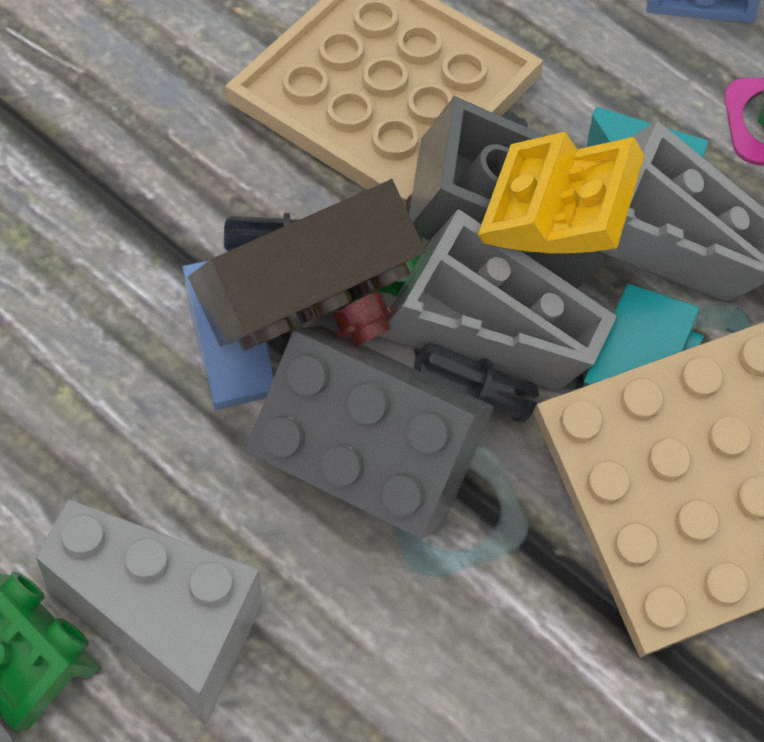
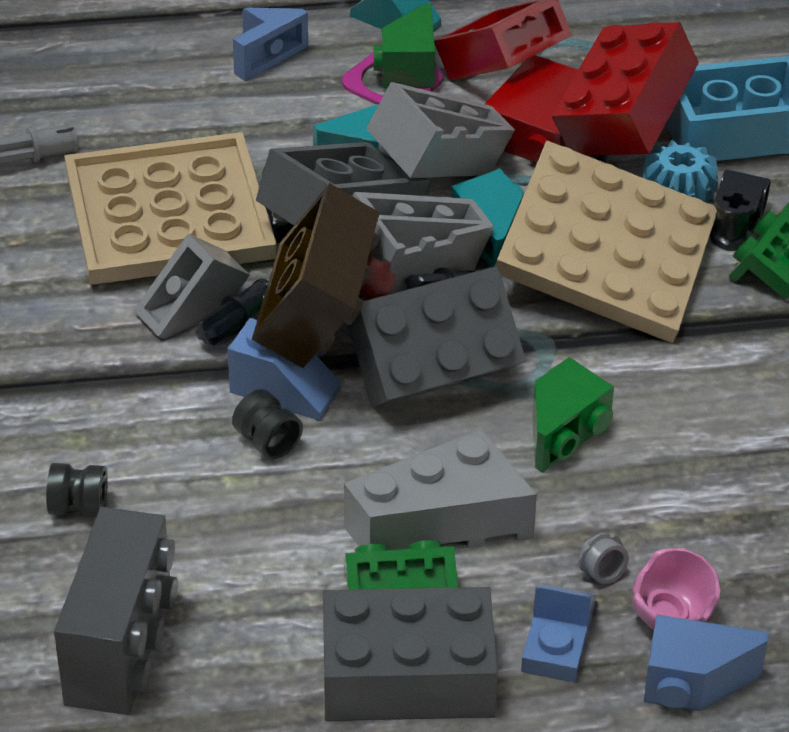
camera: 50 degrees left, 15 degrees down
yellow slope [478,131,645,253] -> none
none -> light grey slope [133,234,250,339]
none -> pearl dark grey wheel [232,389,303,460]
none -> green slope [532,357,614,473]

